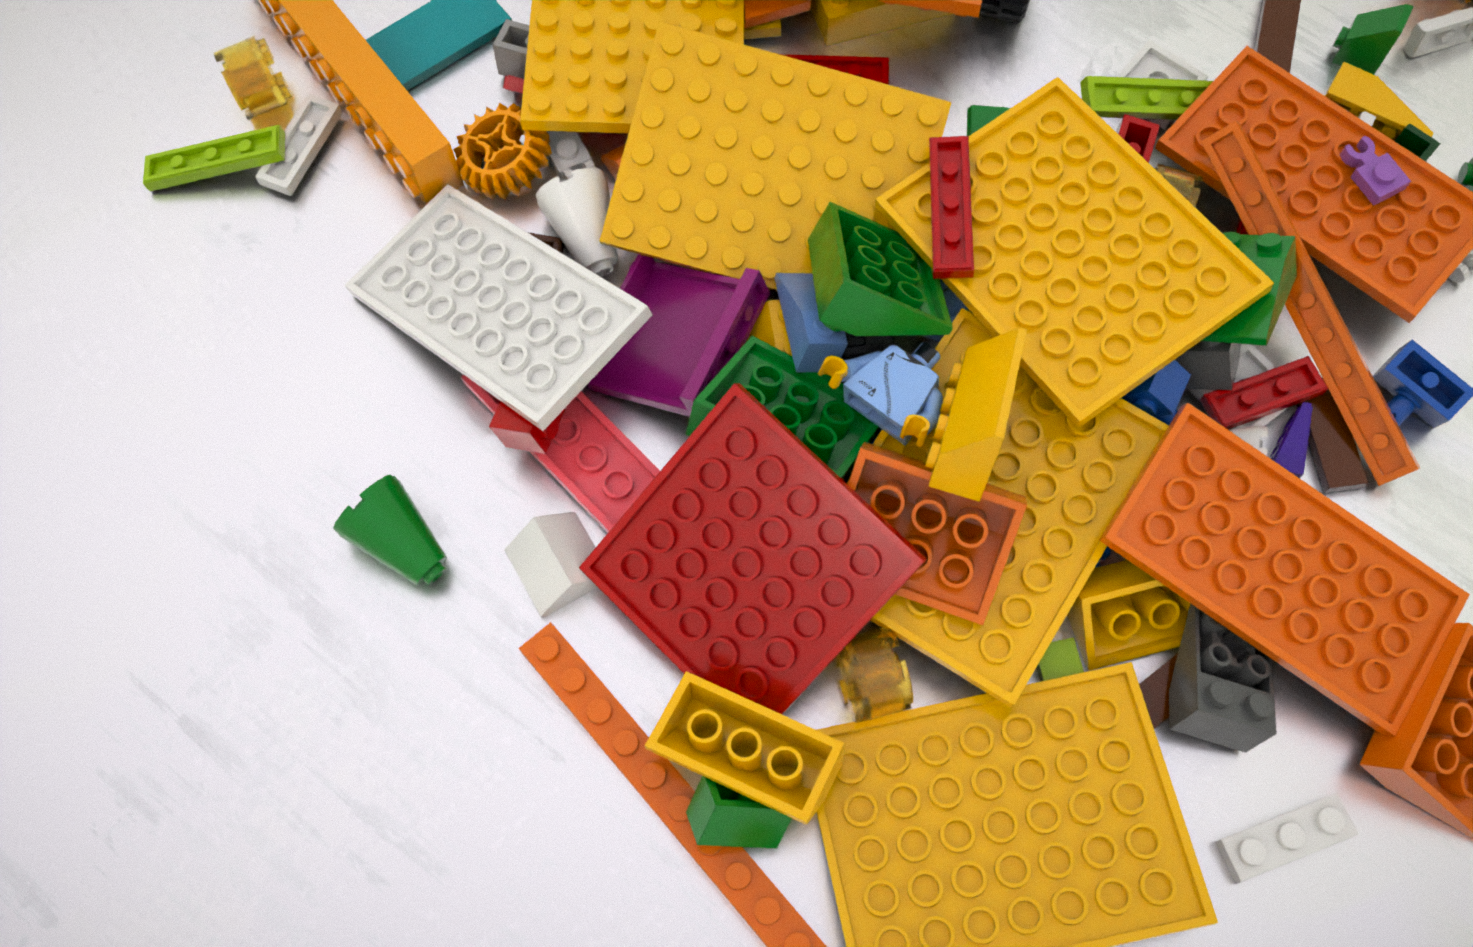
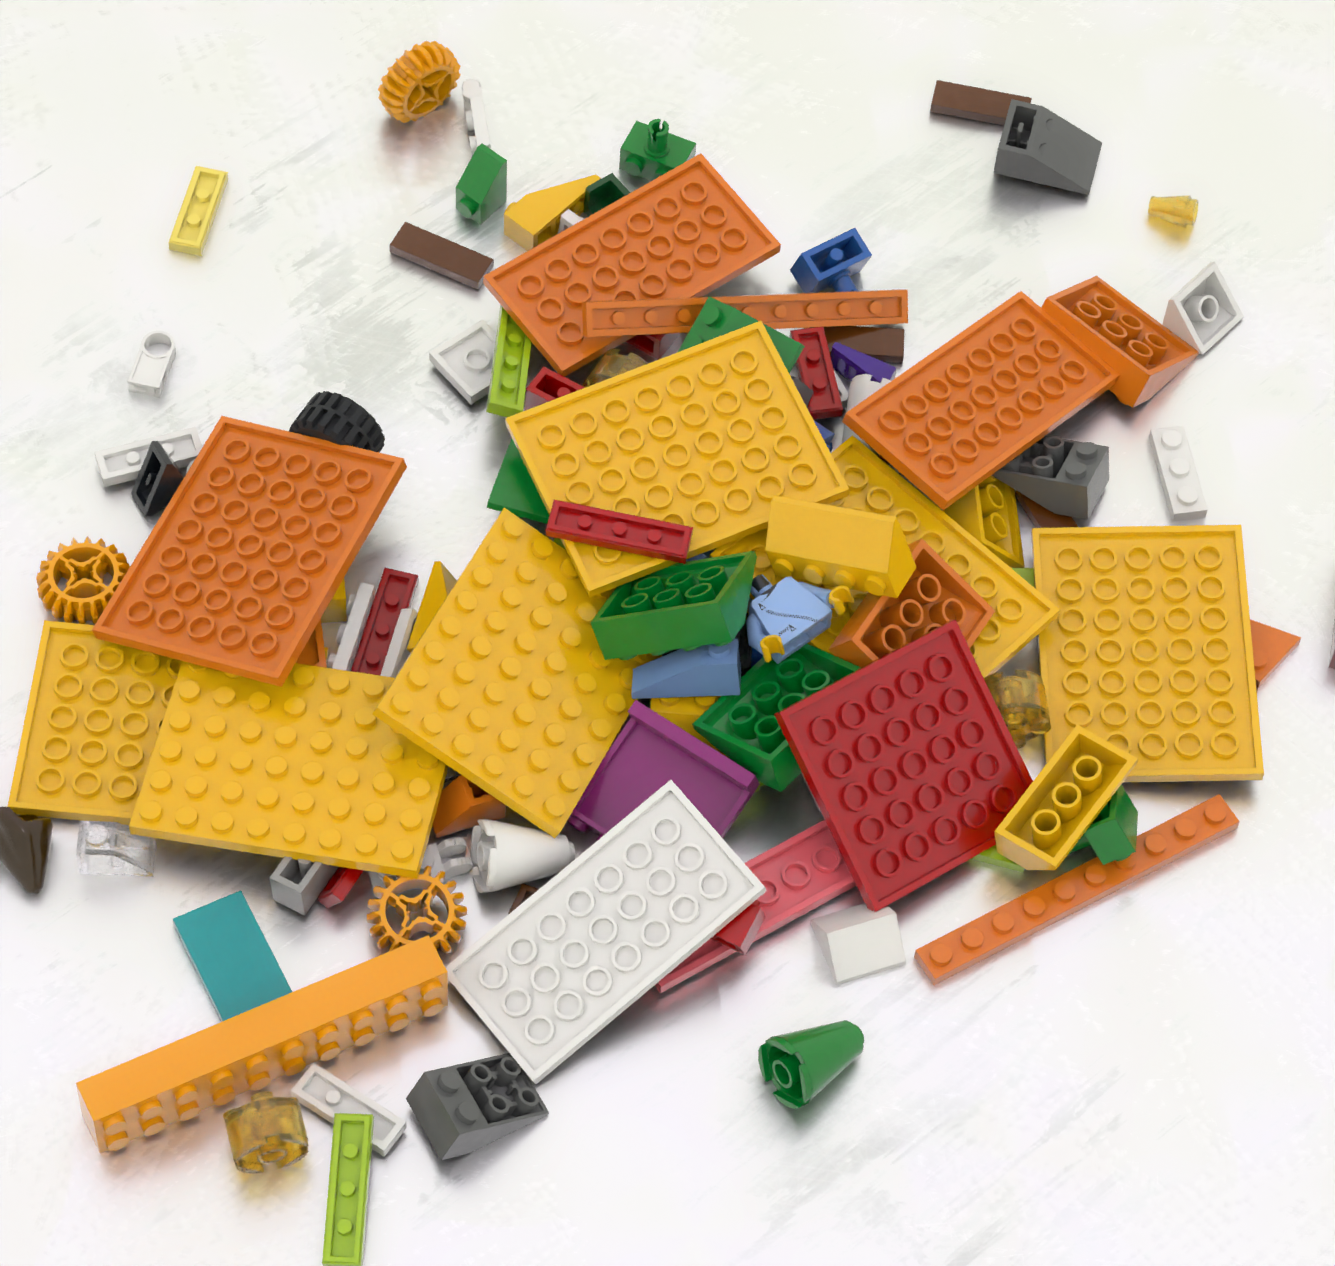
camera: 85 degrees left, 10 degrees down
medium lavender plate [1340,136,1411,206] -> none
none -> white plate [327,582,375,671]
none -> dark grey slope [406,1053,549,1160]

